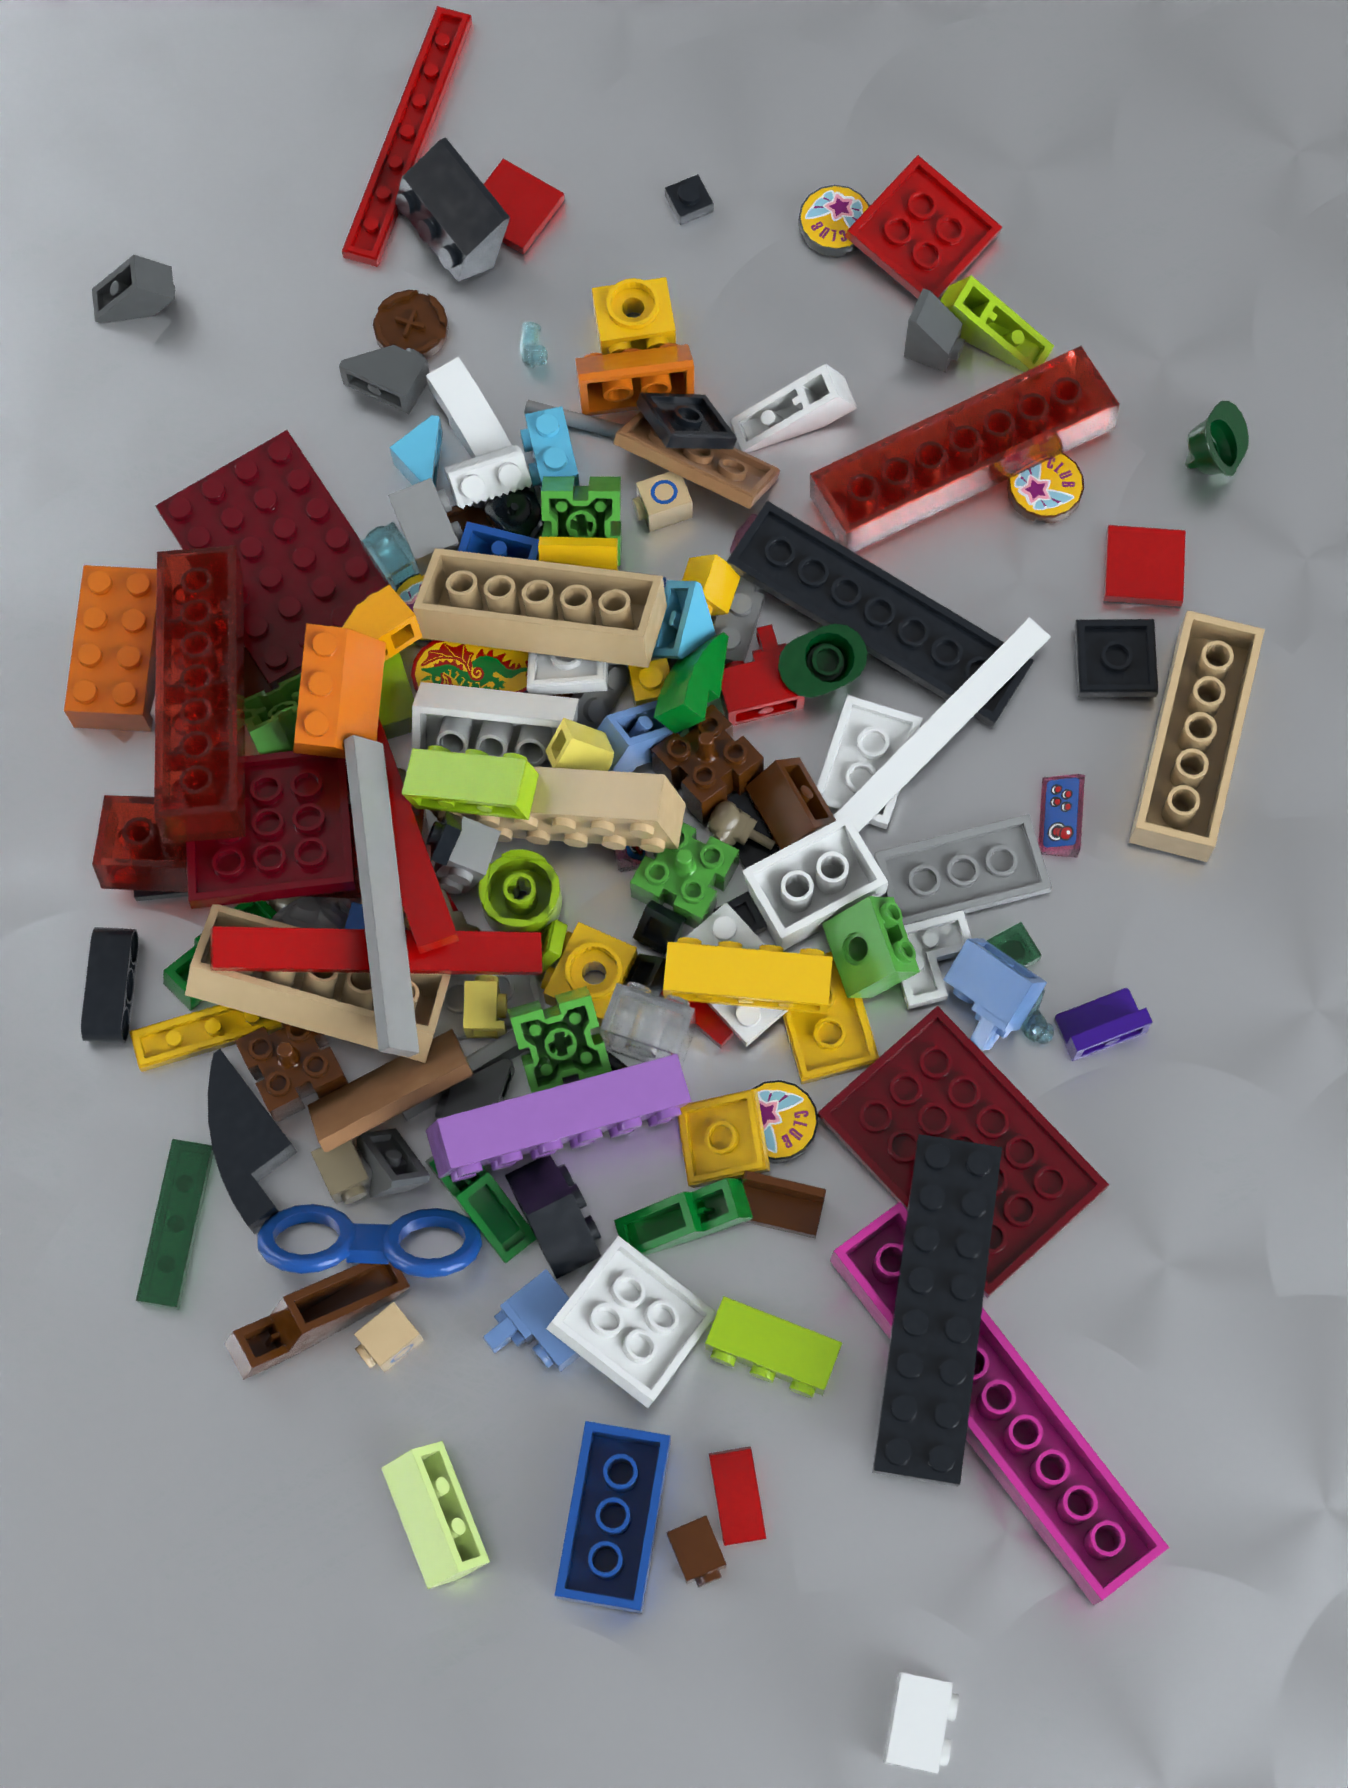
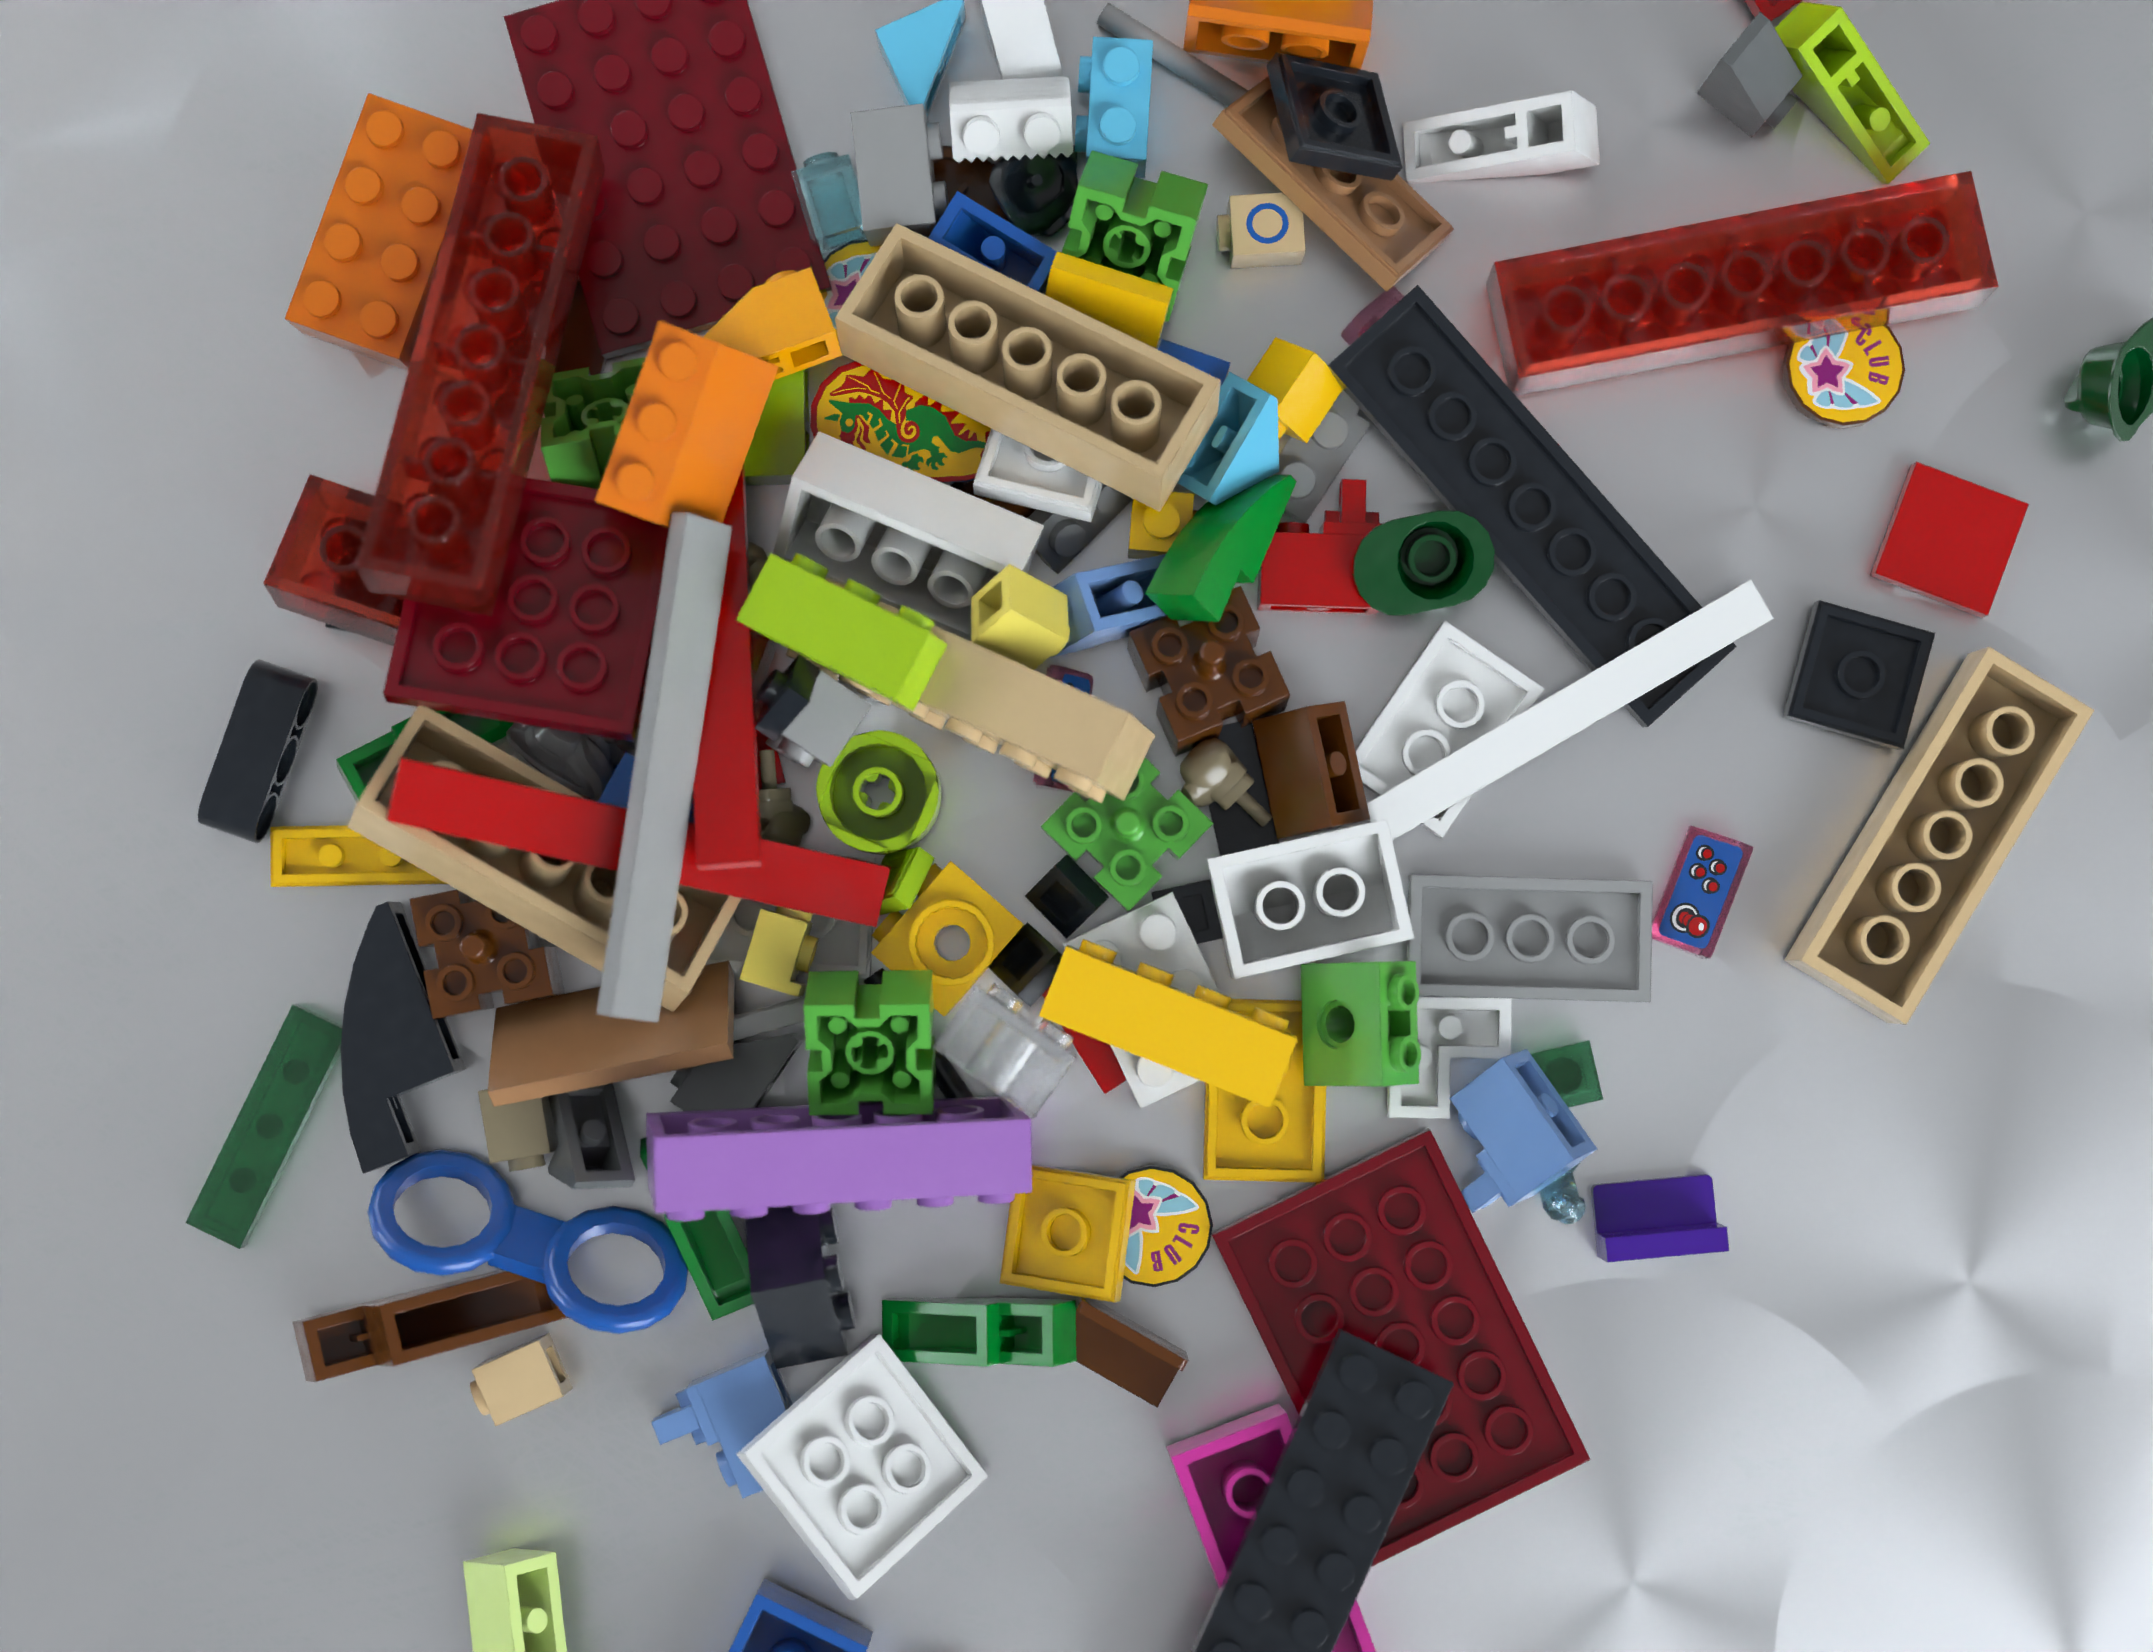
camera: 15 degrees right, 15 degrees up
lime brick [705,1296,842,1398] -> none

